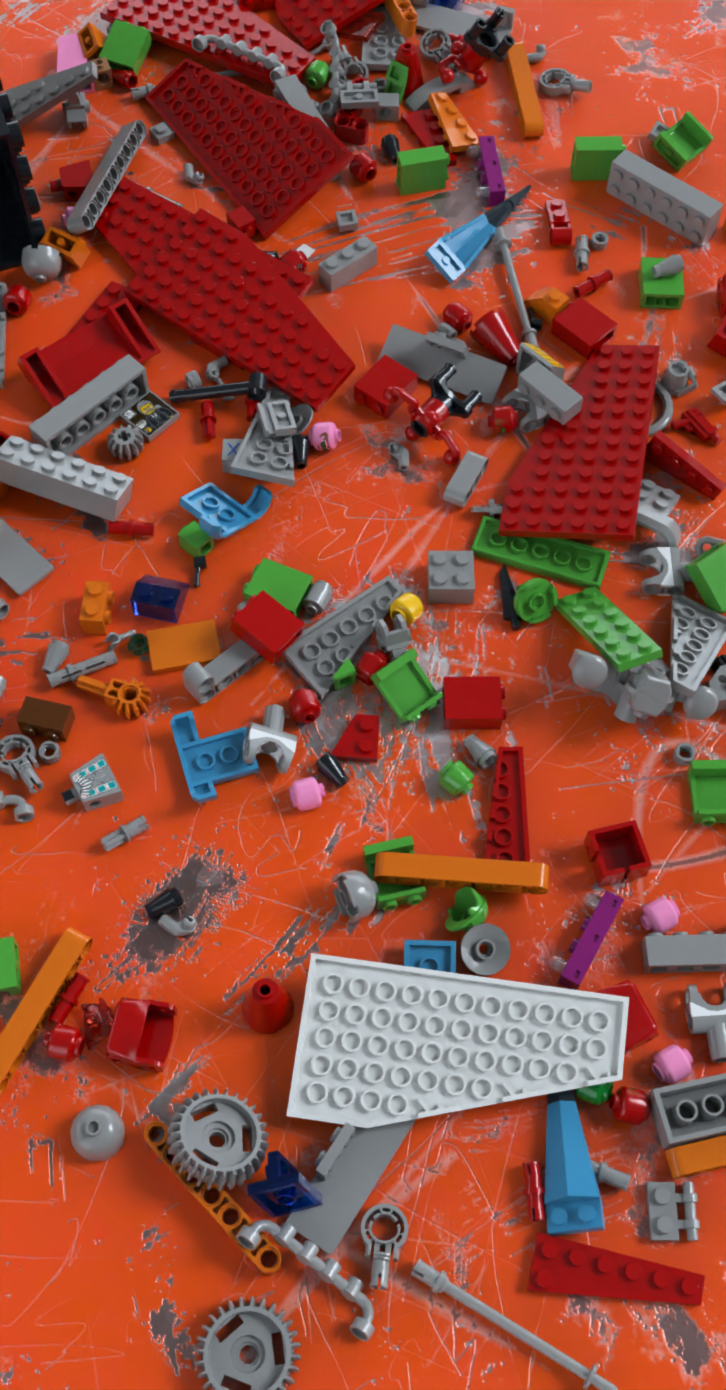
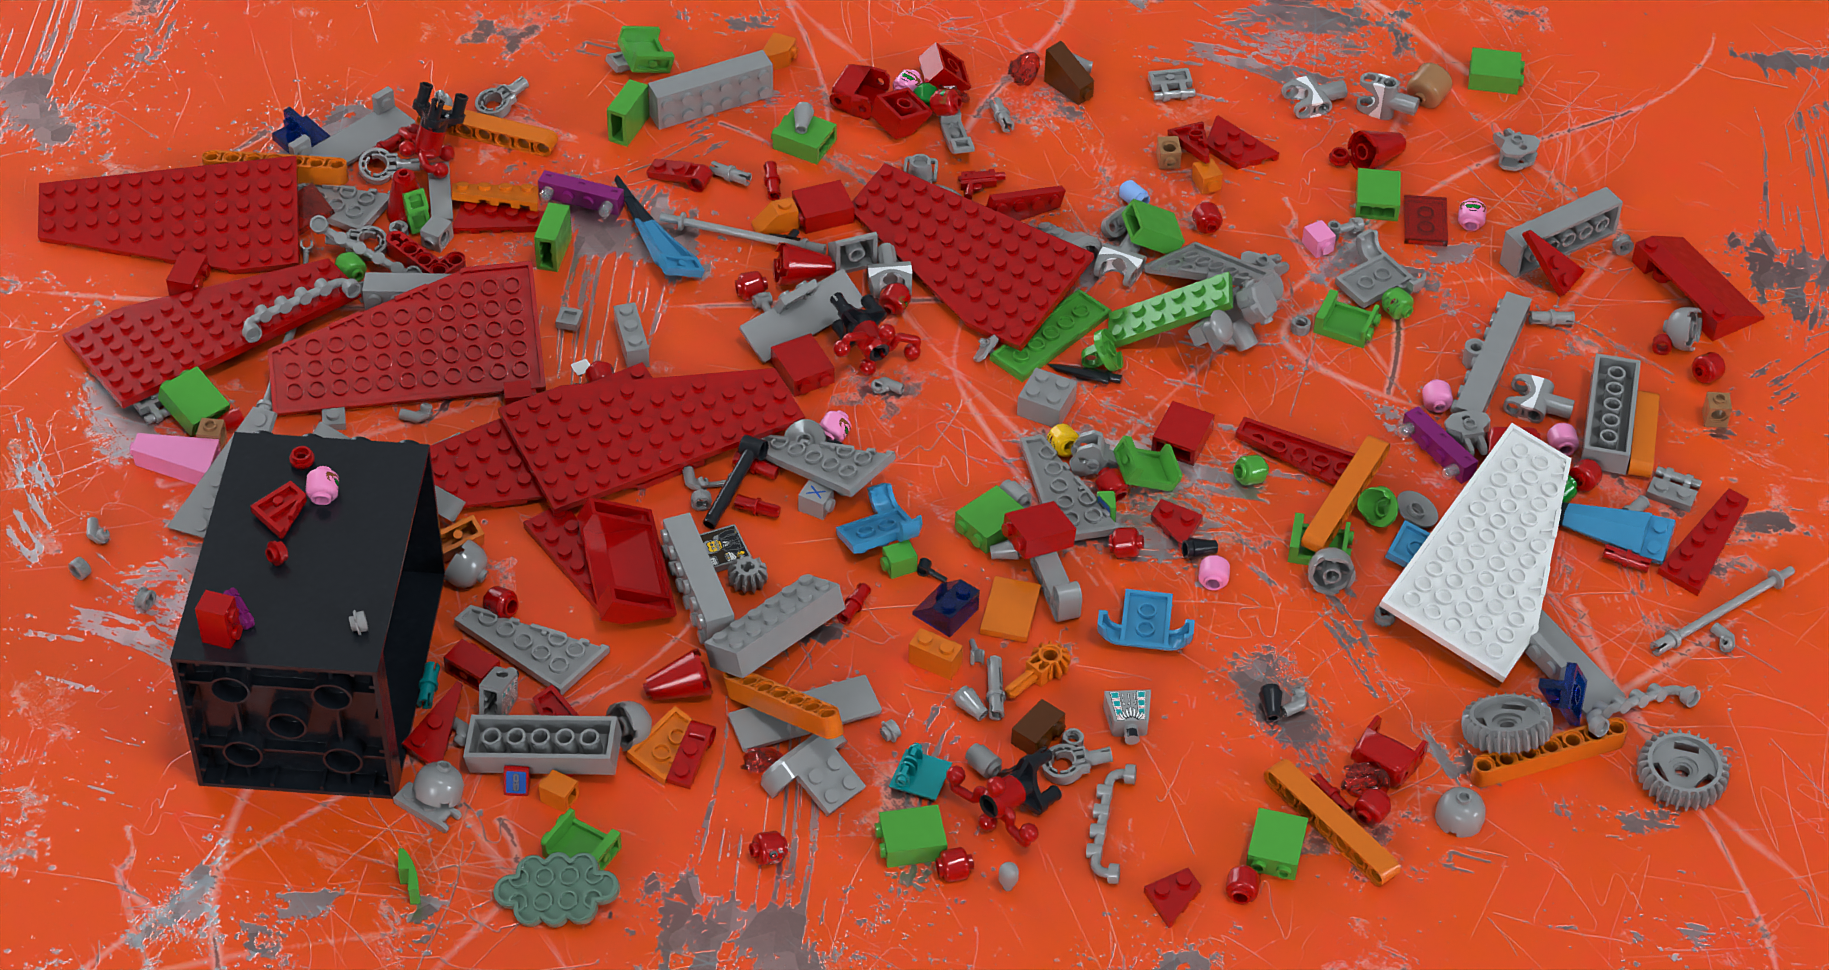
camera: 65 degrees left, 15 degrees down
orange slope [77,22,107,59] -> none
light grey axle [100,815,150,851] -> none
clear green plate [128,634,149,656] -> none
red cone [242,978,294,1034] -> none
light grey connector [243,704,297,774] -> none
light grey plate [257,400,297,438] -> none
light grey plate [339,81,379,109] -> none
light grey pin [361,1204,408,1290] -> none
black cone [381,134,400,165] -> none
light grey beam [443,450,489,508] -> none
light grey cone [463,734,497,769] -> none
light grey brick [517,360,583,425] -> none
red piece [584,820,652,887] -> none
light grey axle [590,232,609,251] -> none
none -> light grey hinge [1444,410,1491,457]
none -> light grey arm [1710,622,1735,652]

